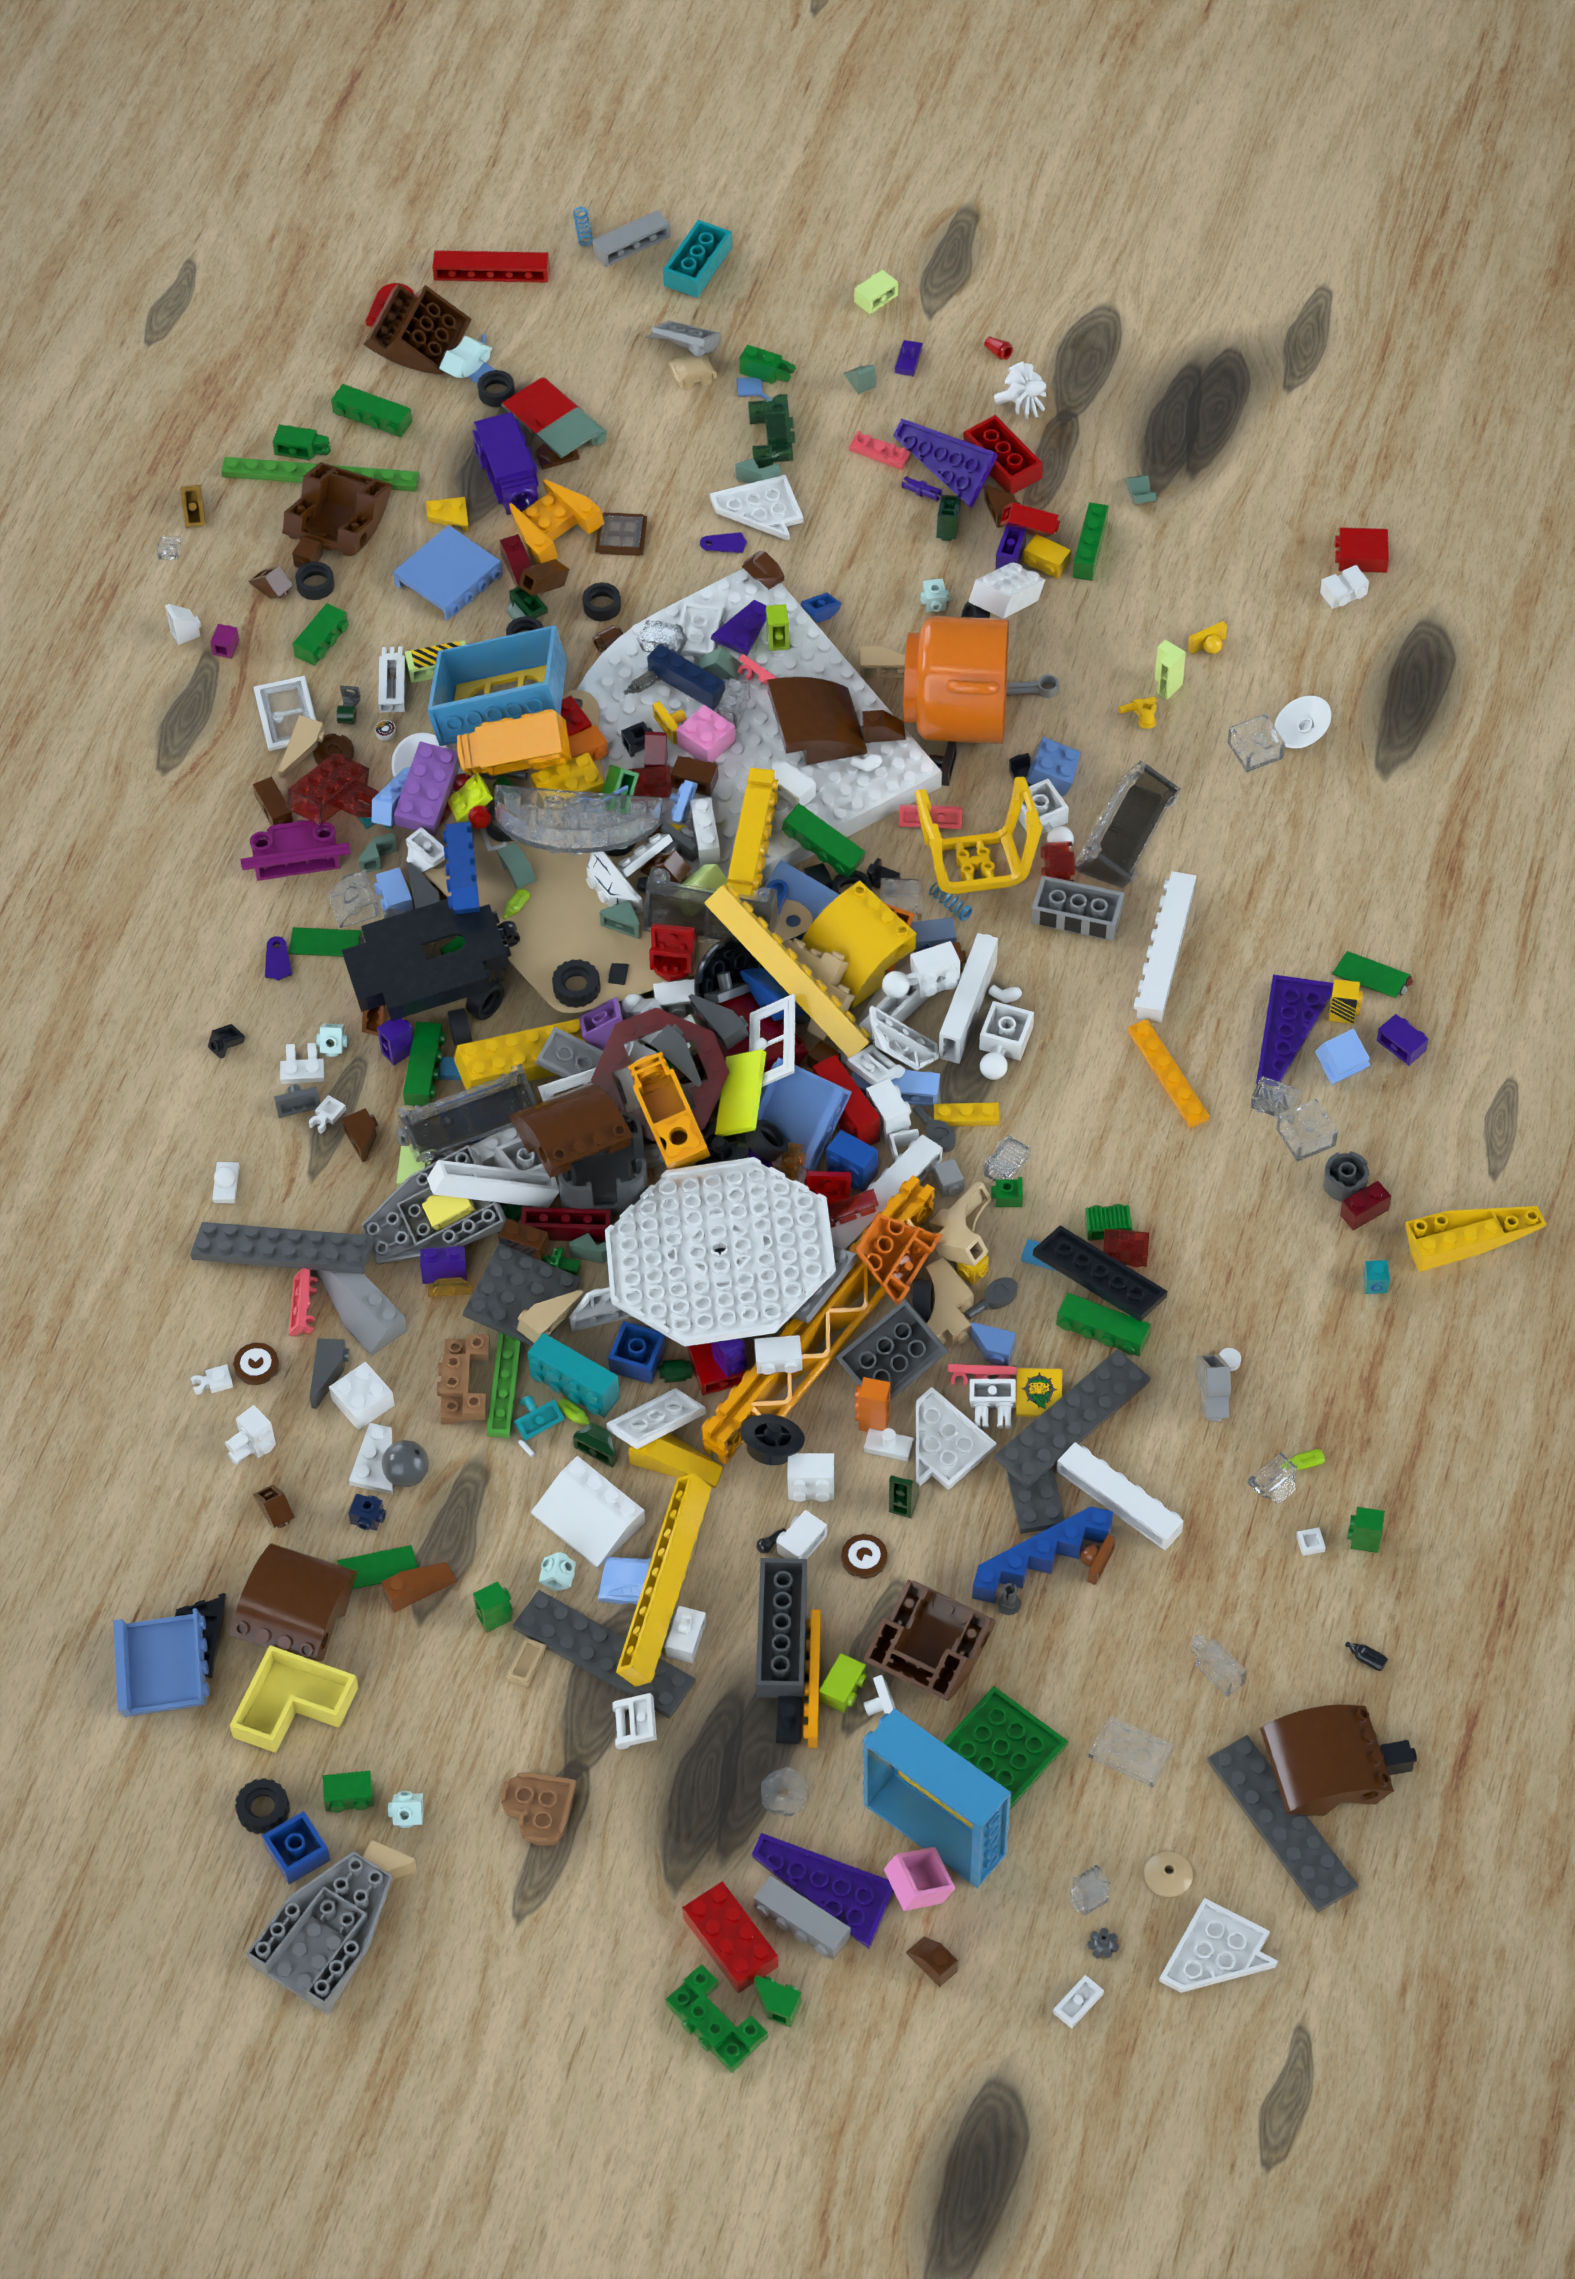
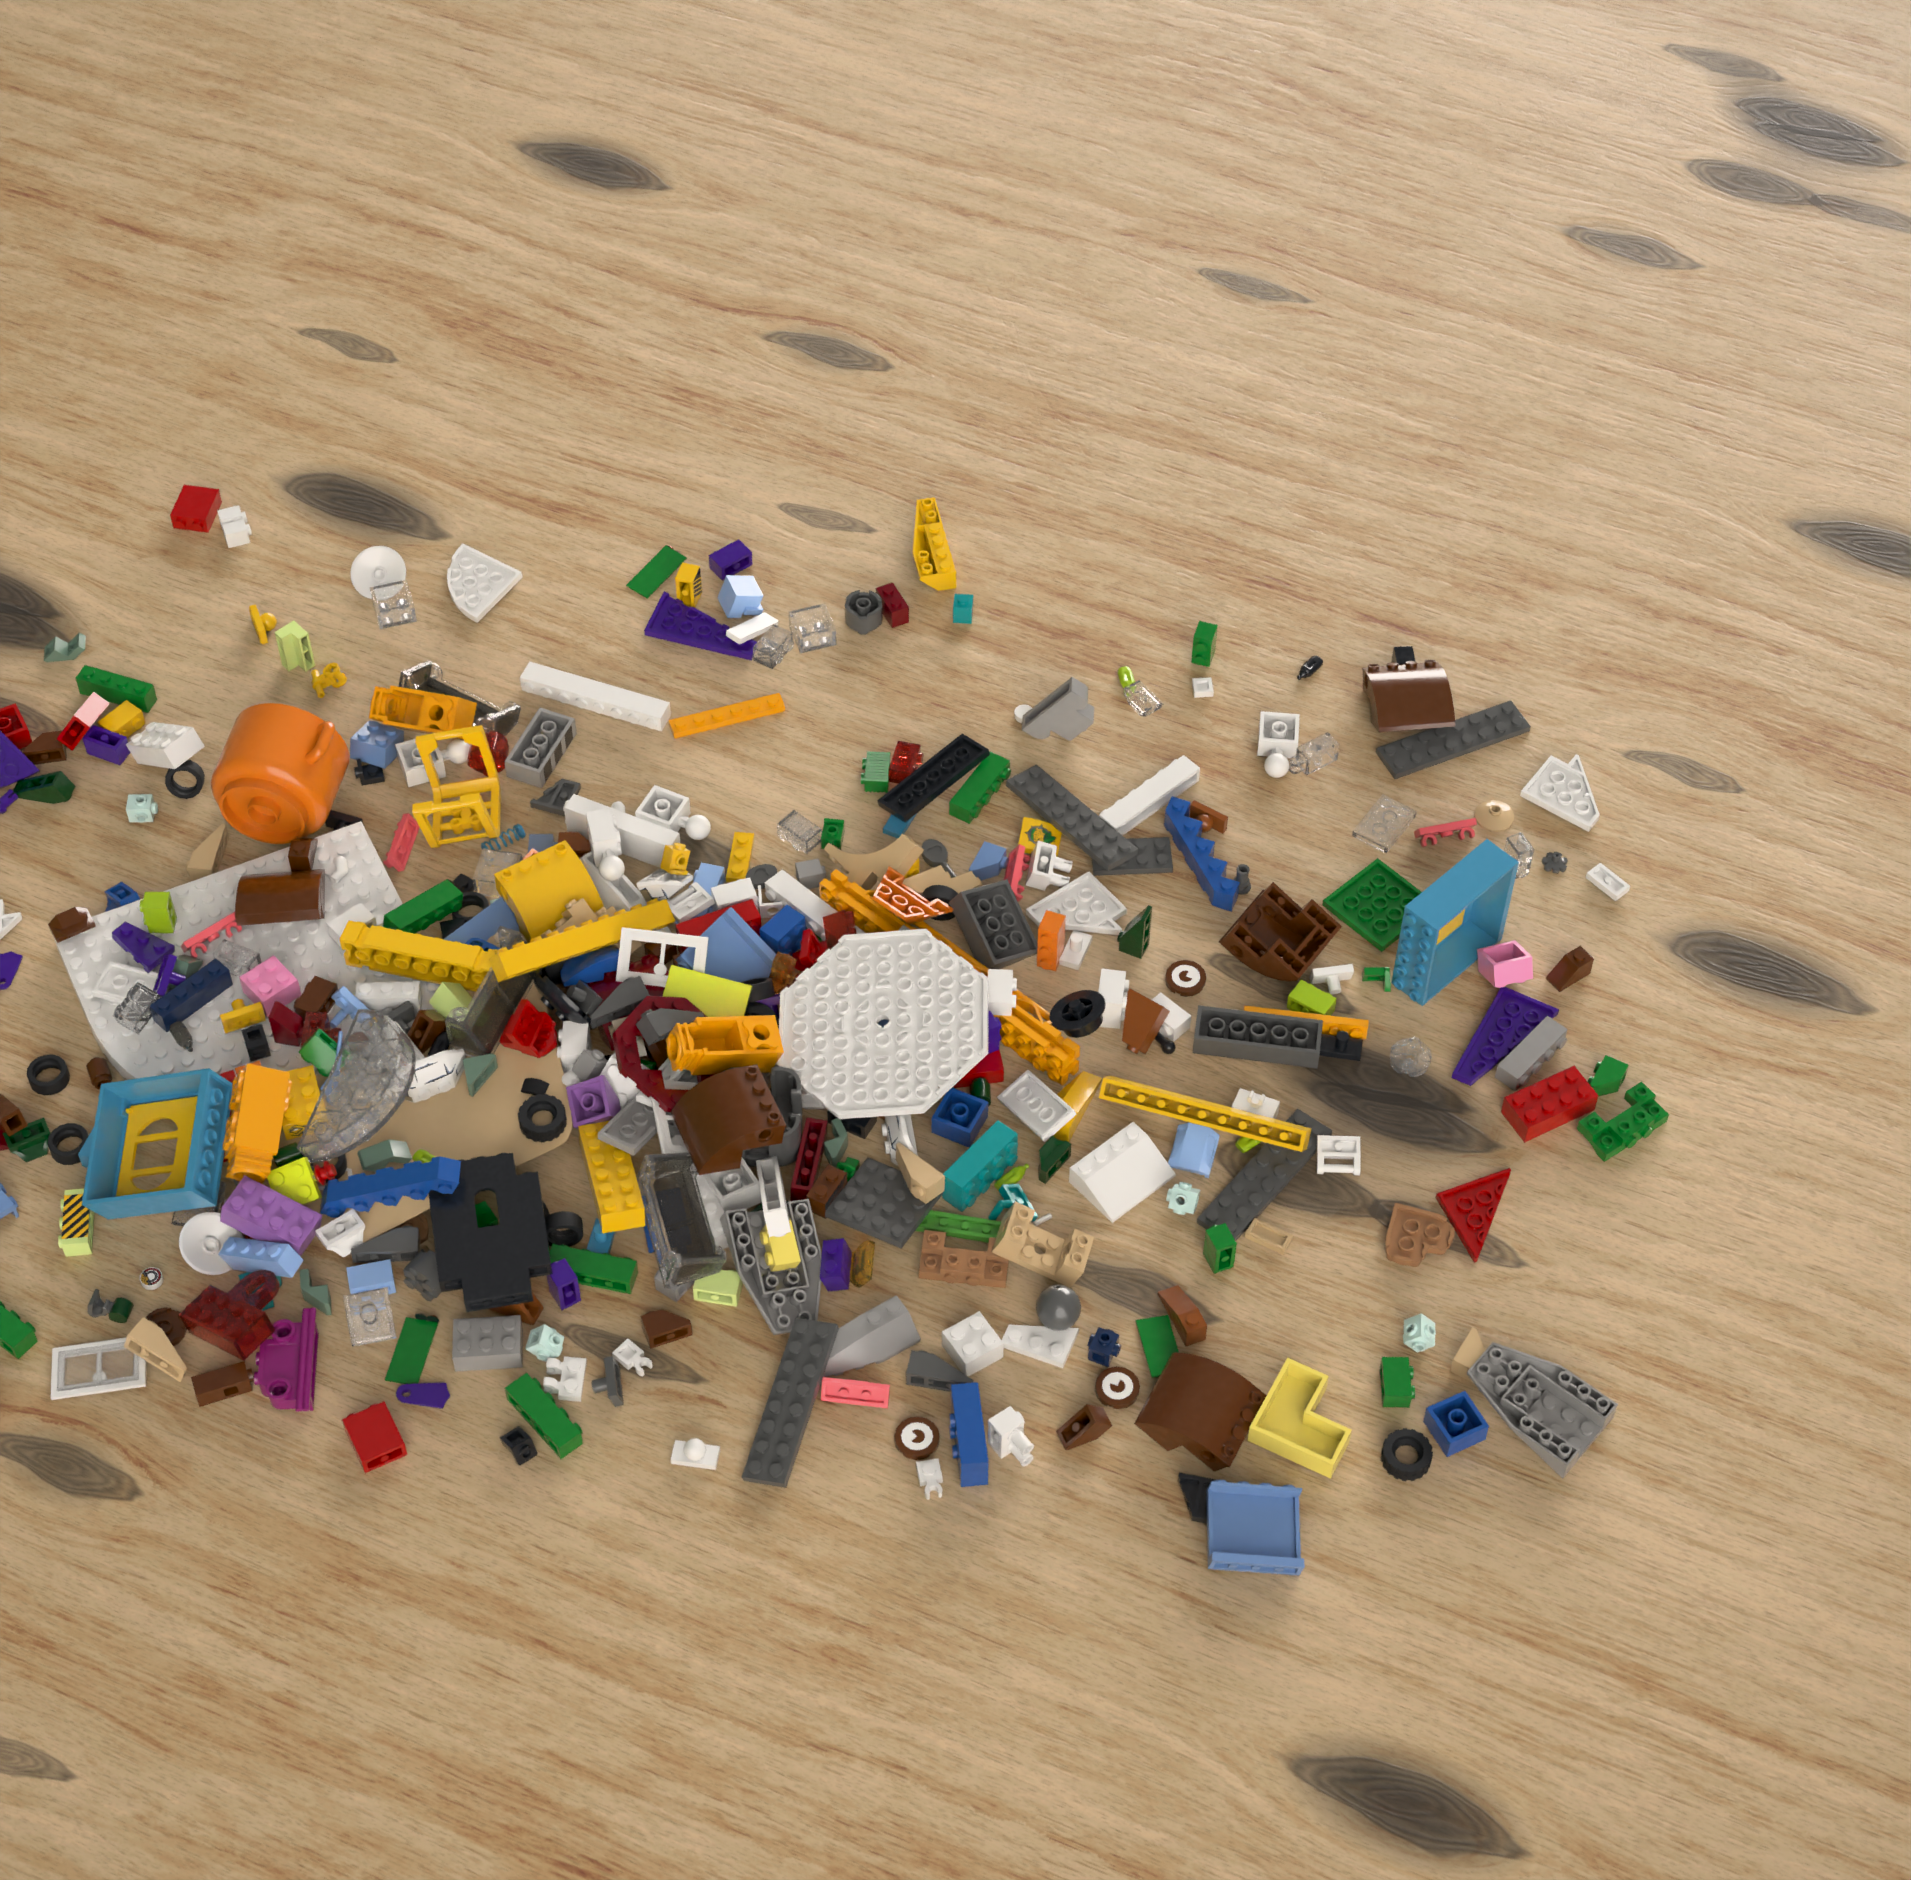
camera: 85 degrees left, 5 degrees down
white hinge [378,646,406,713] -> none
none -> dark purple tile [152,954,186,997]
none -> red brick [342,1401,407,1473]
none -> light orange piece [369,685,477,740]
none -> white plate [447,543,523,623]
none -> light grey brick [452,1315,523,1372]
none -> green brick [505,1373,583,1459]
none -> dark grey wing [530,779,581,816]
none -> yellow brick [660,843,690,875]
none -> white tile [726,613,779,645]
none -> blue brick [949,1382,989,1487]
none -> tan plate [992,1202,1094,1288]
none -> reddish brown tile [1095,1366,1140,1409]
none -> dark orange slope [1122,988,1170,1054]
none -> white brick [1257,711,1300,778]
none -> coral plate [1414,818,1477,847]
none -> red tile [1436,1168,1511,1263]

